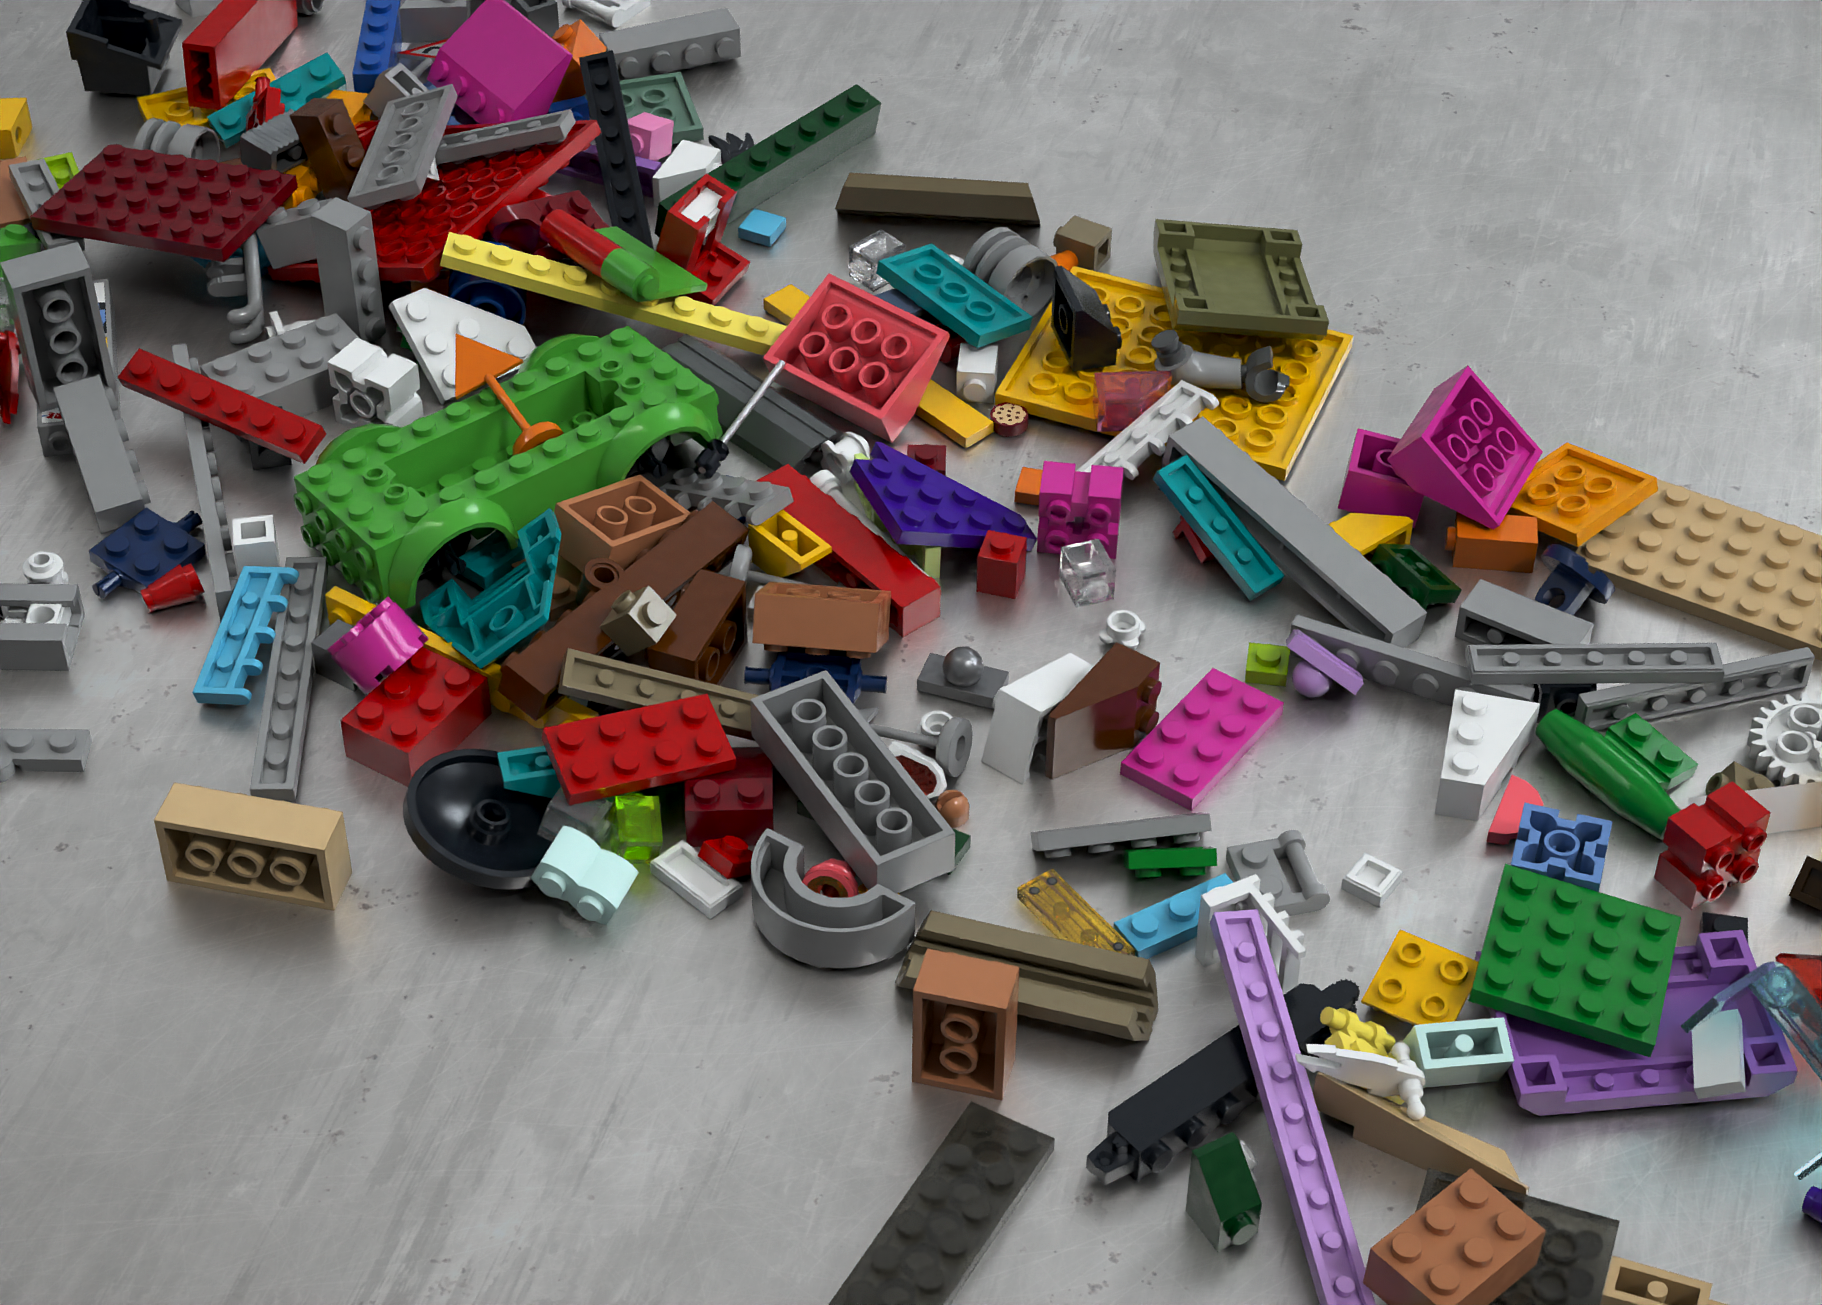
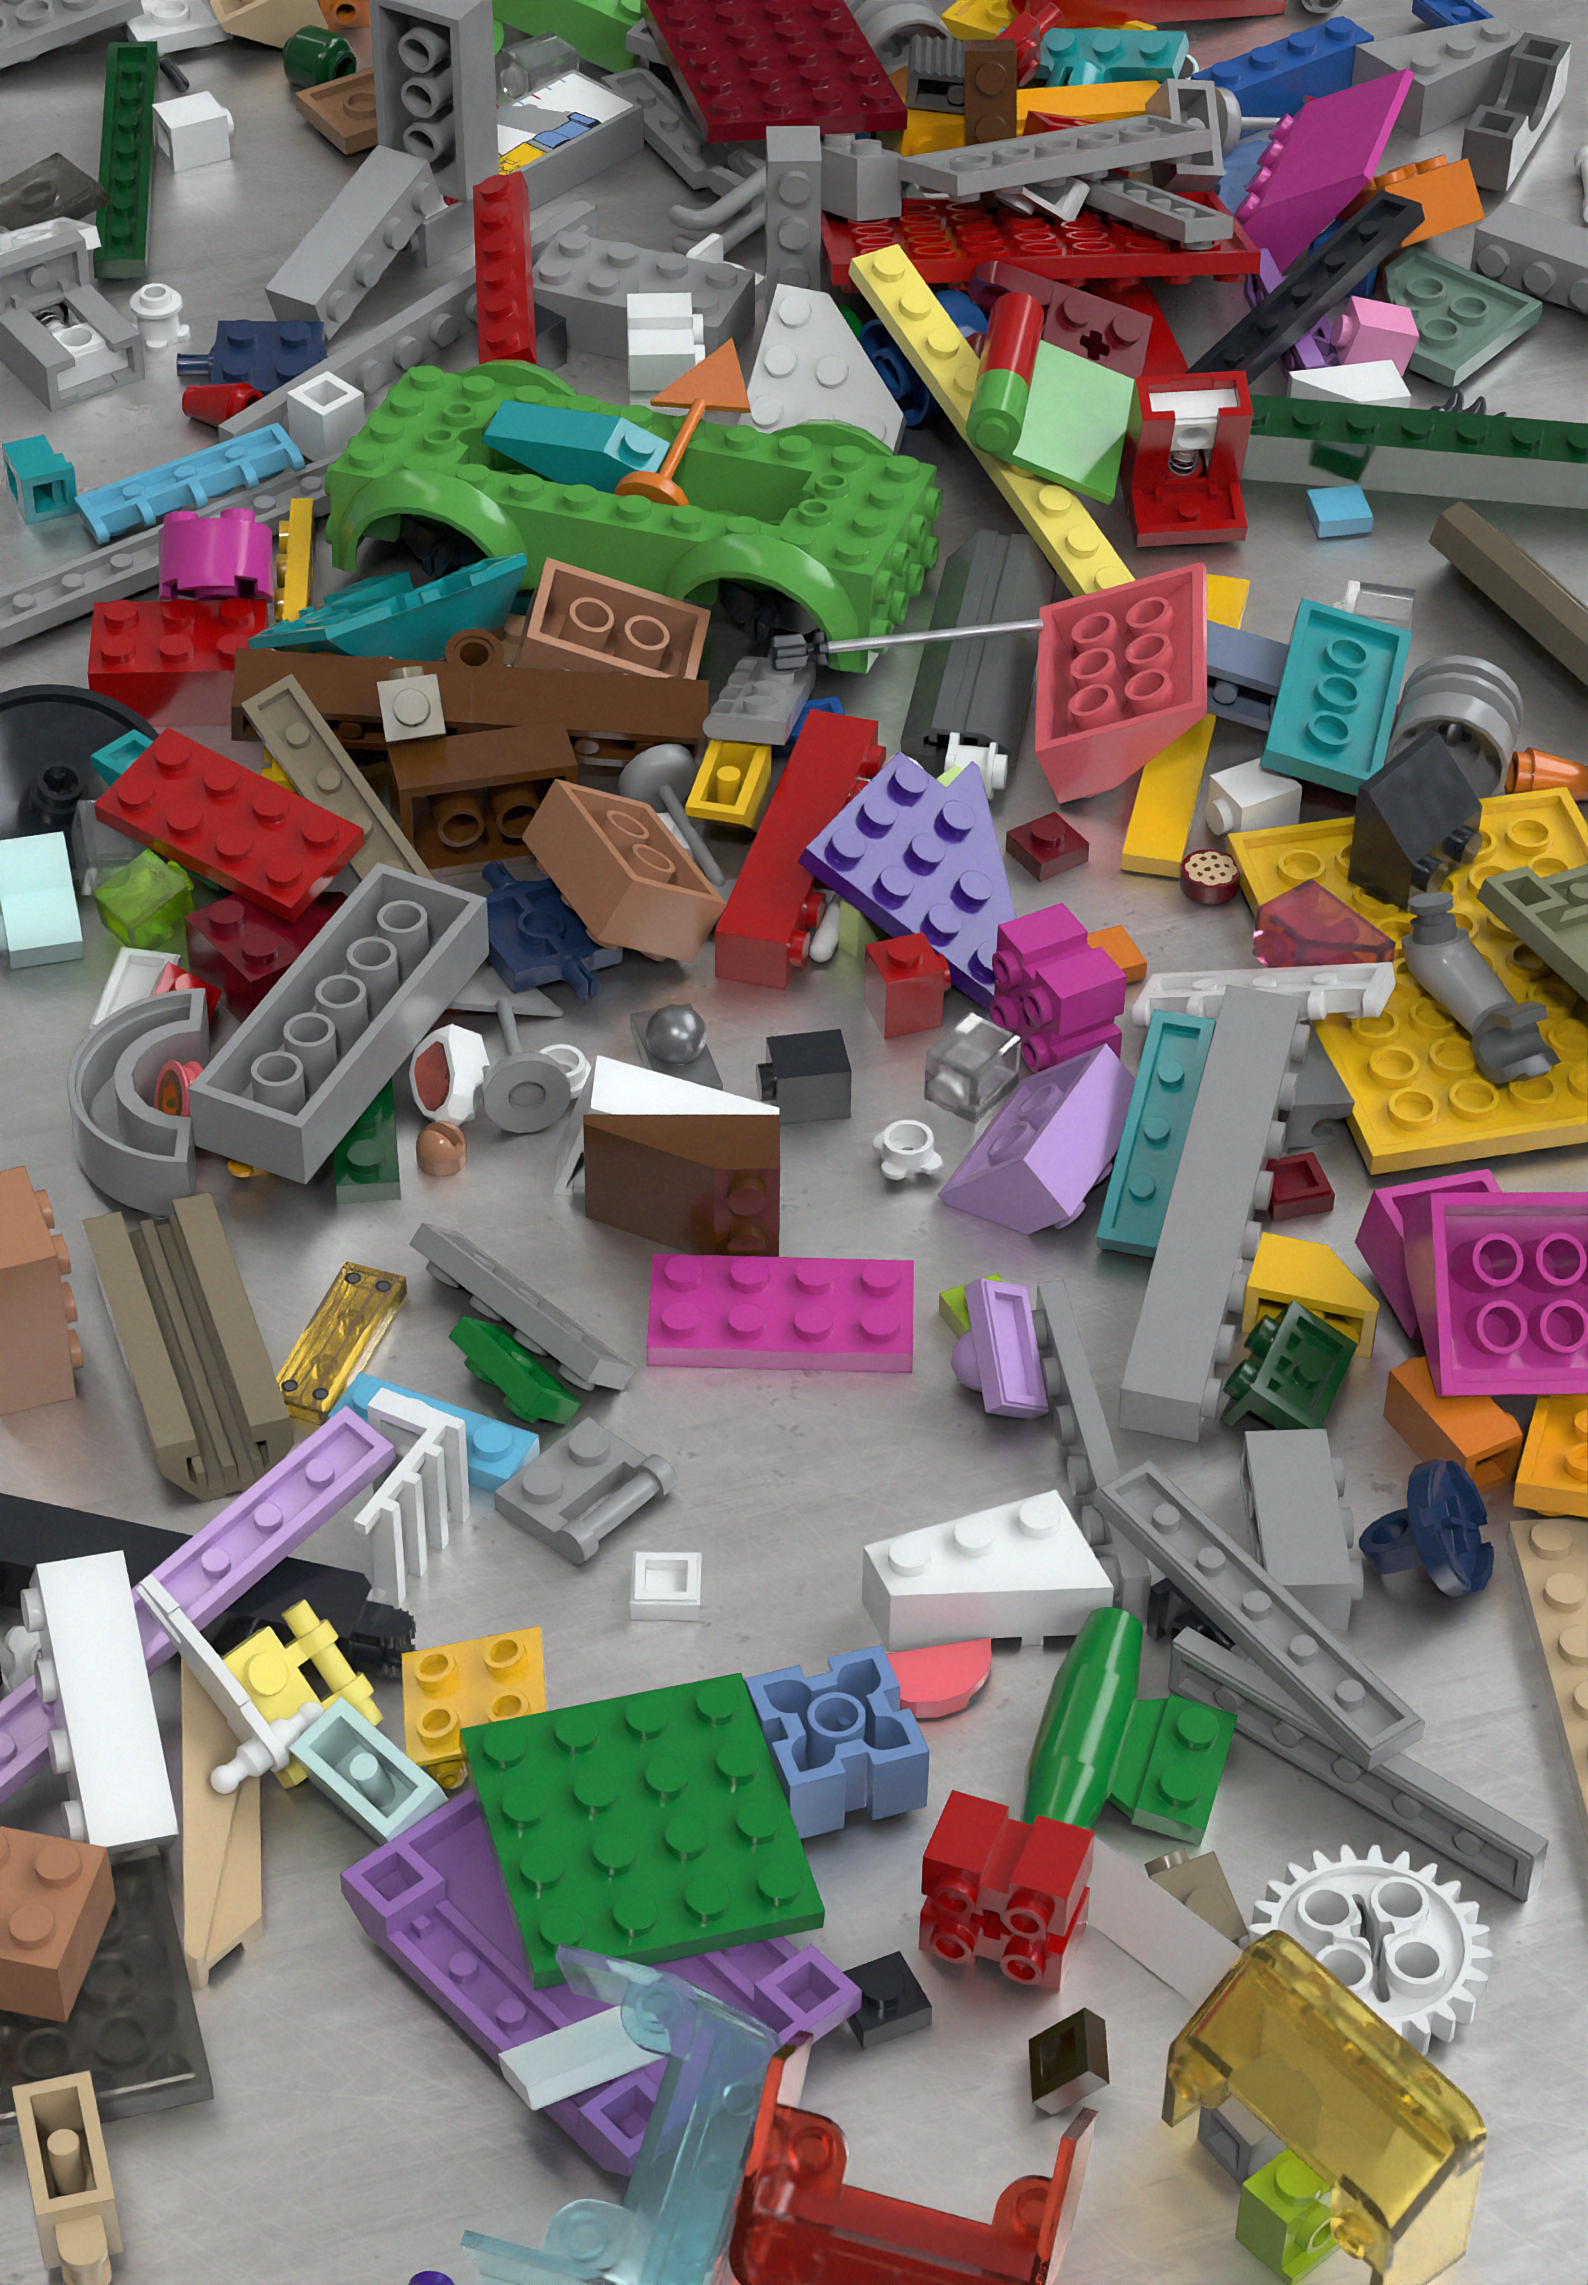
camera: 55 degrees right, 0 degrees up
none -> teal brick [2,434,79,525]
none -> white brick [20,1550,179,1860]
none -> teal slope [481,400,671,494]
none -> light grey plate [601,65,734,190]
none -> black brick [756,1029,852,1125]
none -> lavender slope [938,1043,1136,1235]

